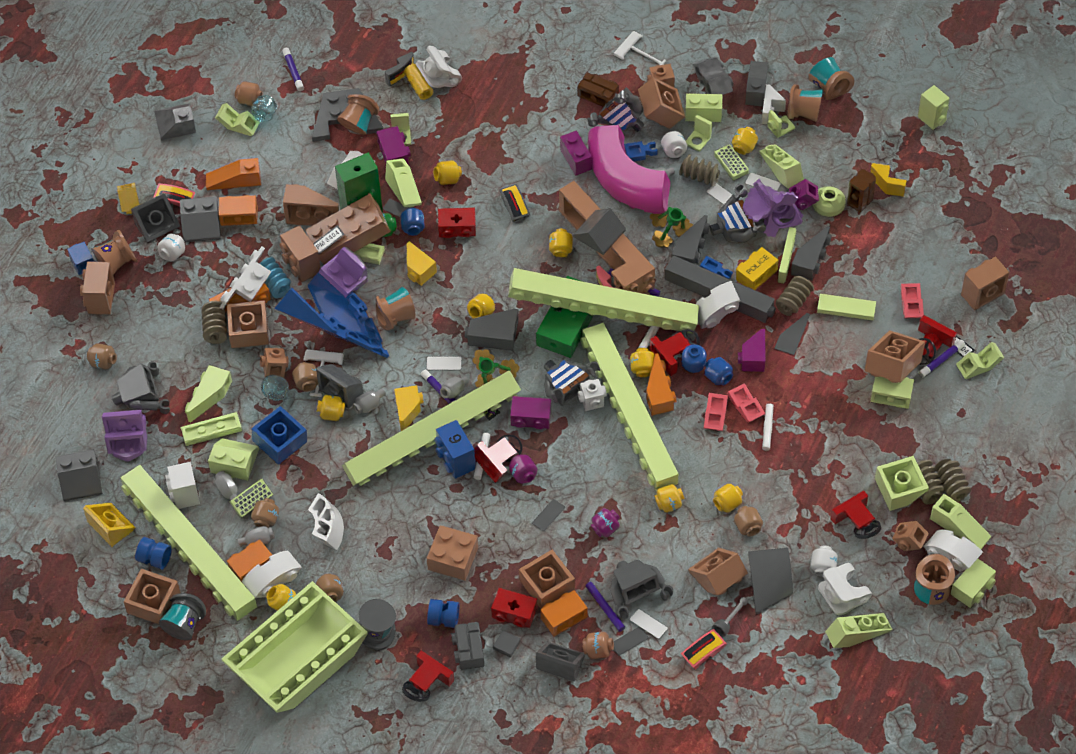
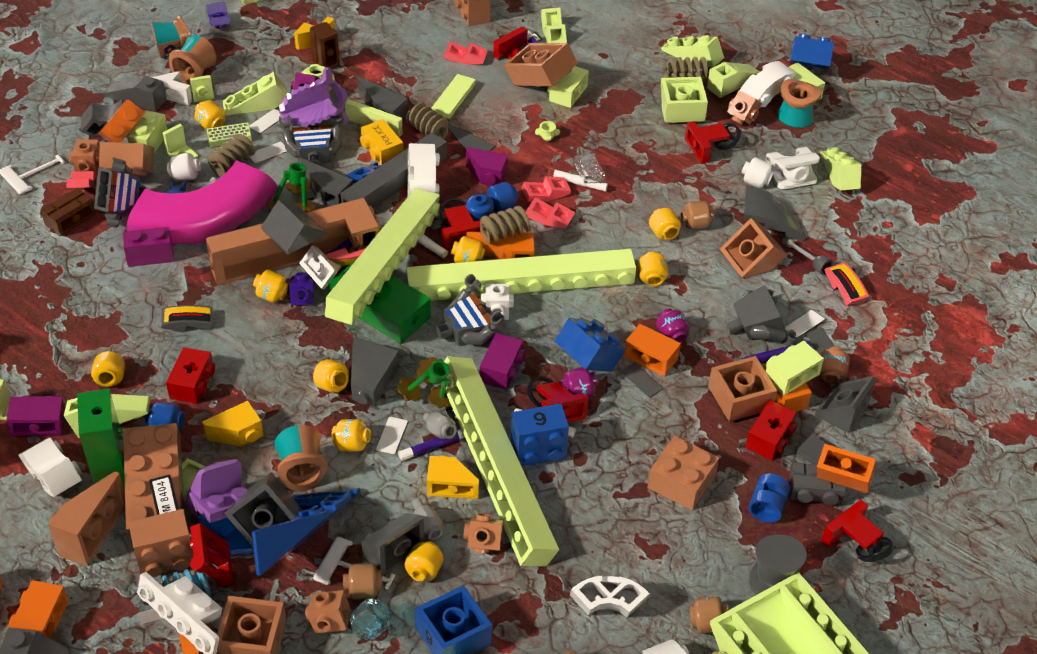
camera: 80 degrees left, 10 degrees down
none -> coral slope [66,171,98,188]
none -> orange brick [98,99,145,143]
none -> red plate [190,523,234,588]
none -> dark purple bracket [206,1,231,29]
none -> dark grey slope [224,472,304,548]
none -> dark purple bracket [290,272,315,305]
none -> white slope [299,245,342,290]
none -> yellow head [331,419,371,452]
none -> nougat brick [464,513,503,553]
none -> dark tan piece [480,206,531,244]
none -> yellowish green plate [535,121,560,141]
none -> blue brick [554,317,626,372]
none -> clear plate [573,154,606,183]
none -> orange brick [624,324,681,377]
none -> yellowish green slope [661,35,724,67]
none -> yellowish green brick [765,341,824,395]
none -> blue brick [789,34,834,70]
none -> orange brick [817,444,876,493]

